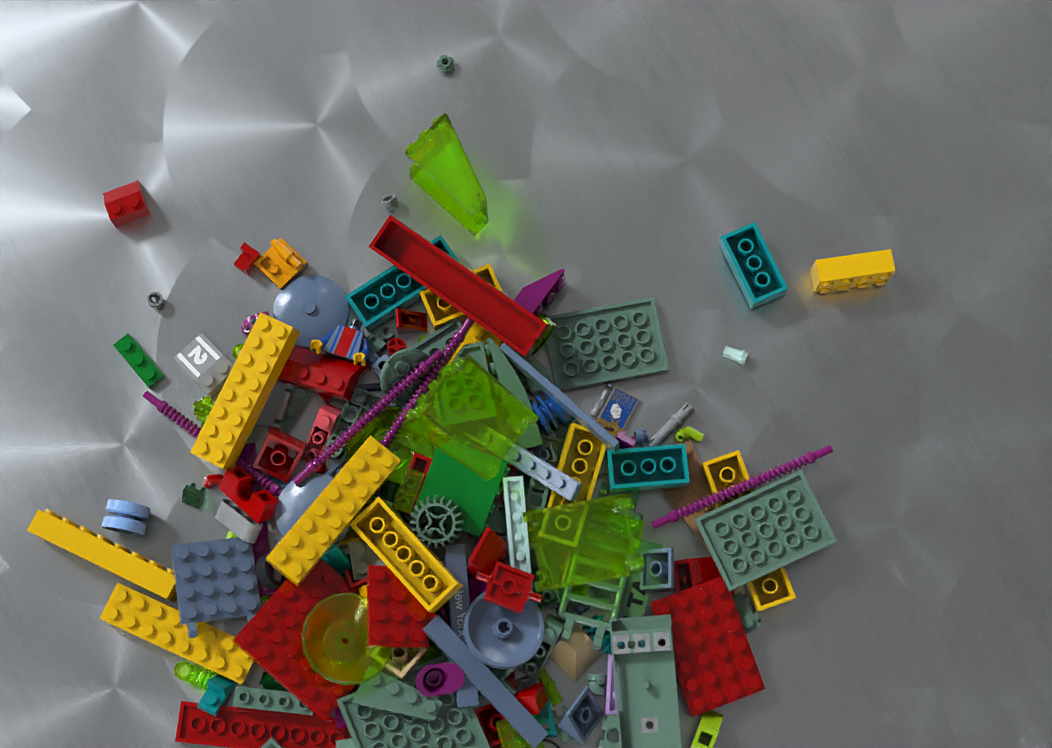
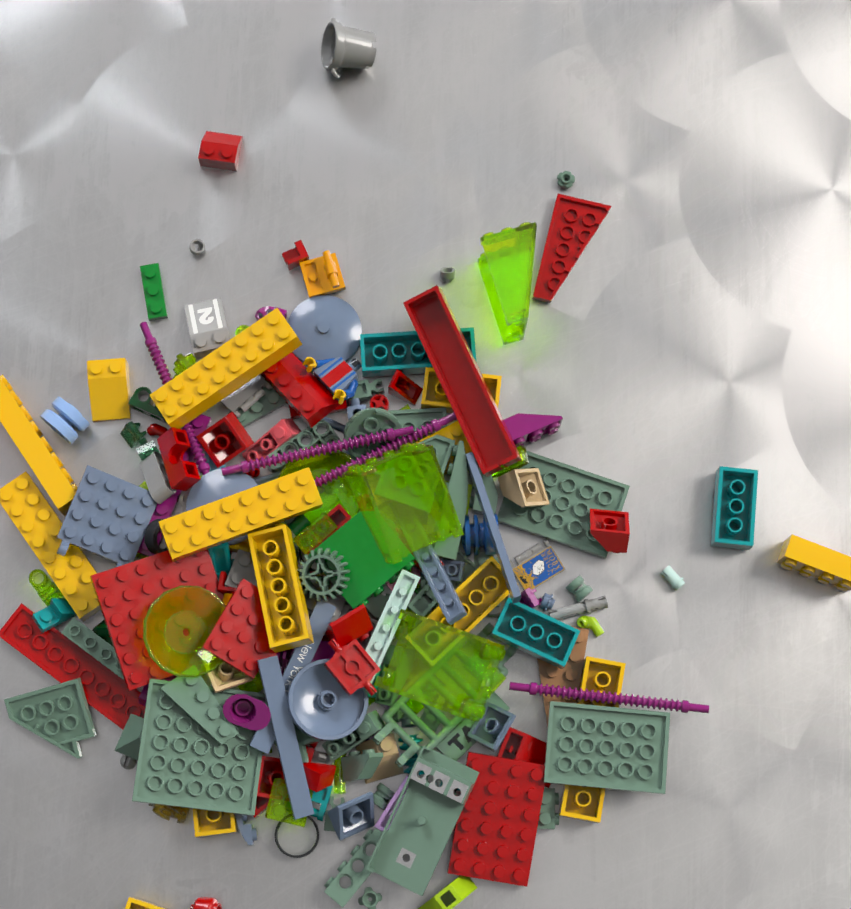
camera: 25 degrees right, 0 degrees up
none -> yellow slope [87,358,131,422]
none -> dark green plate [128,387,166,423]
none -> clear green tile [136,438,160,461]
none -> light grey piece [321,18,376,78]
none -> sand green slope [341,749,383,781]
none -> tan slope [497,468,550,507]
none -> red wing [532,194,612,303]
none -> sand green wheel [566,575,593,603]
none -> red slope [590,508,630,553]

